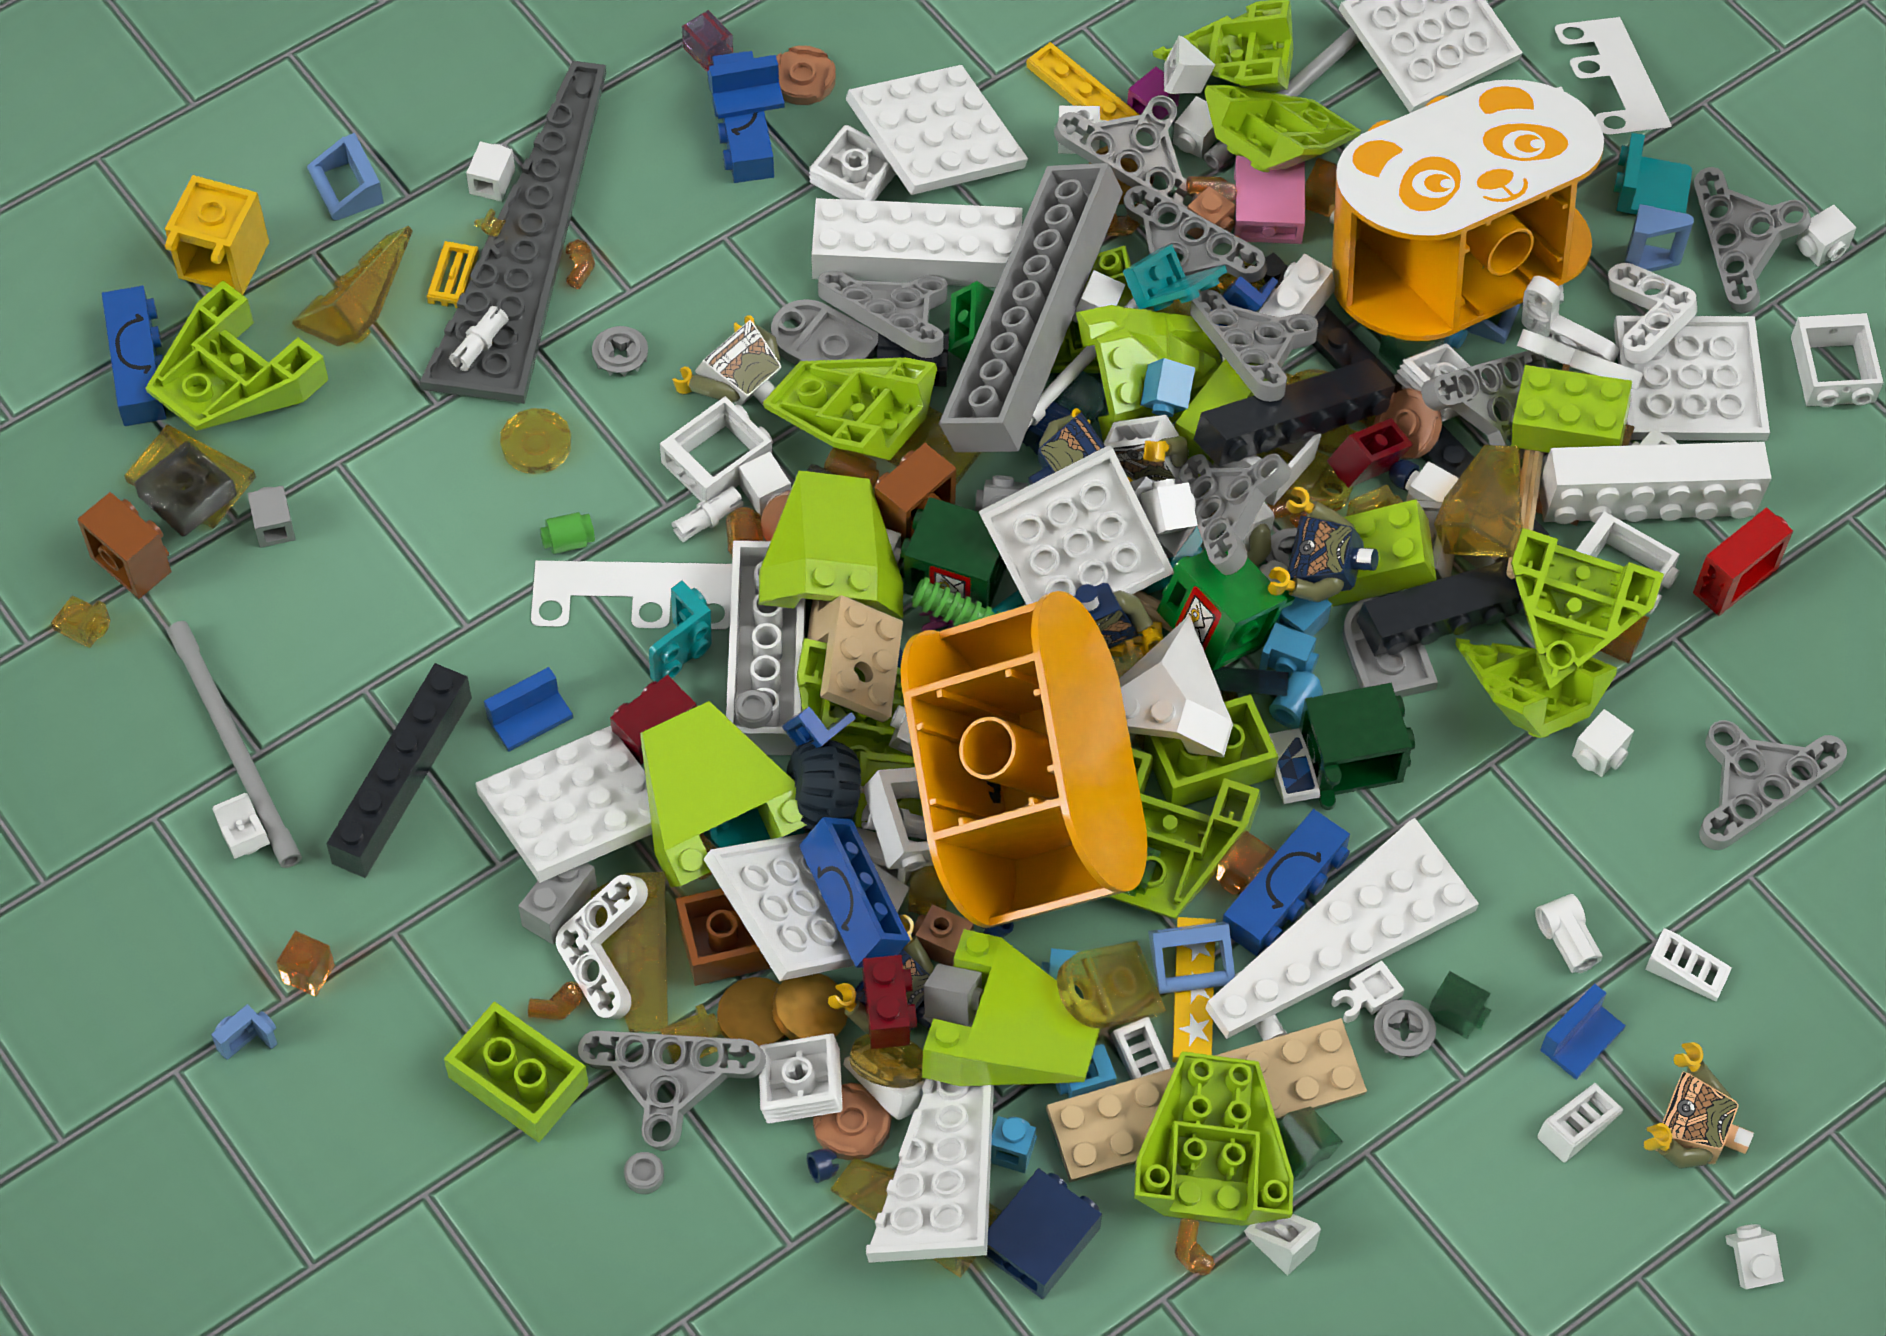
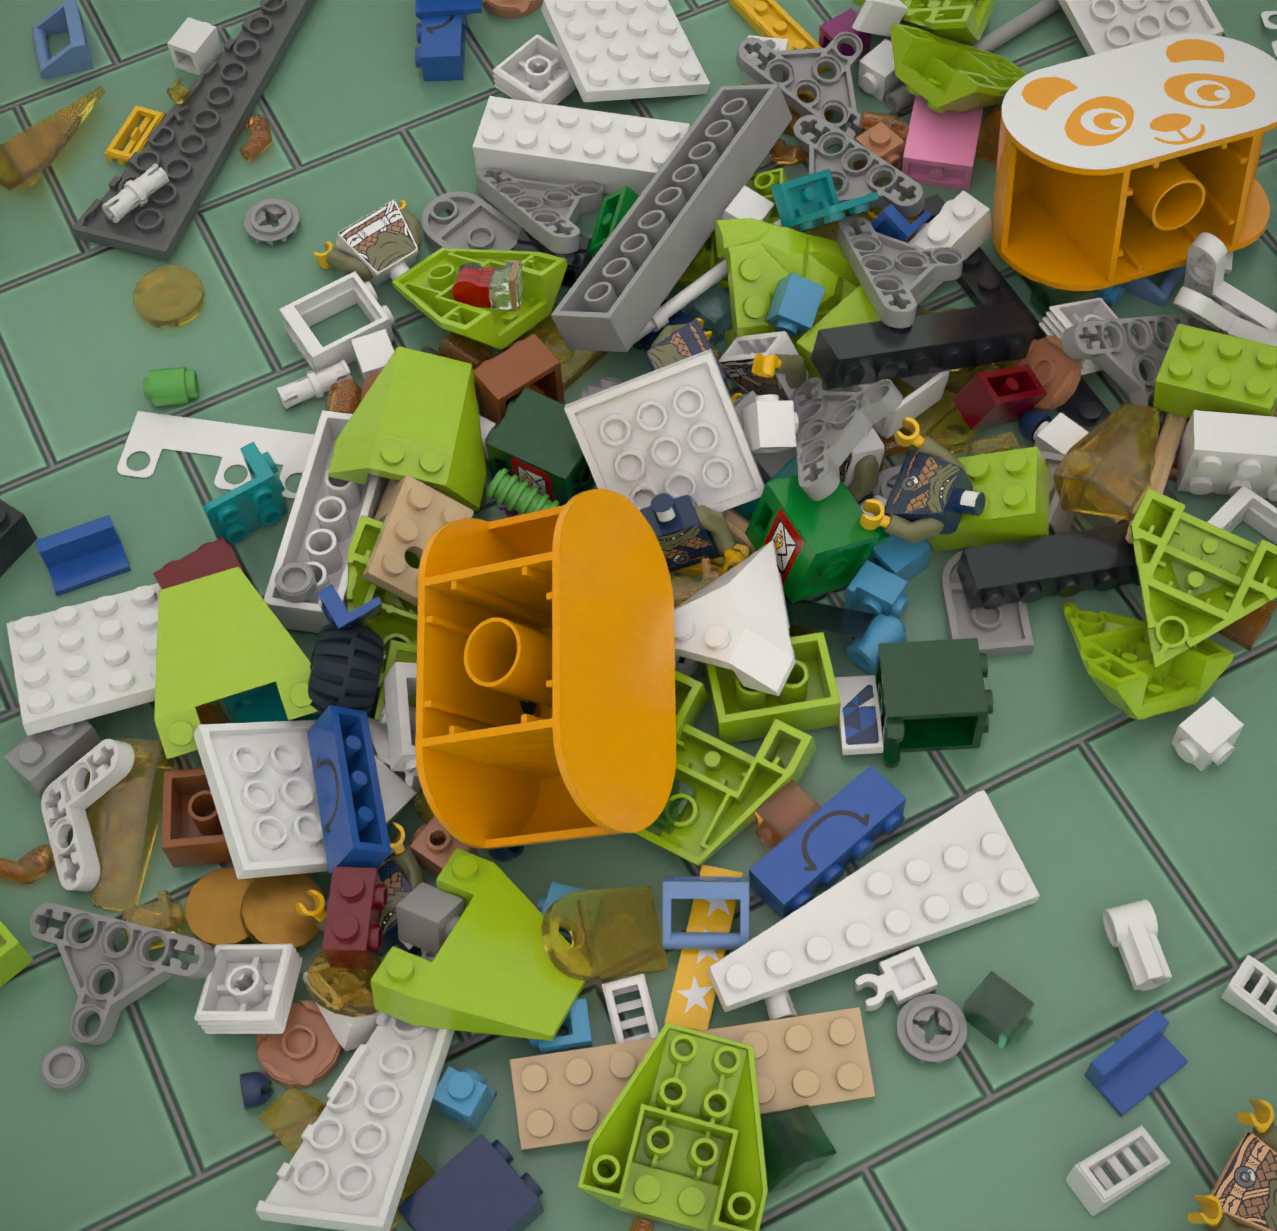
camera: 15 degrees right, 0 degrees up
none -> leg [452,260,525,310]

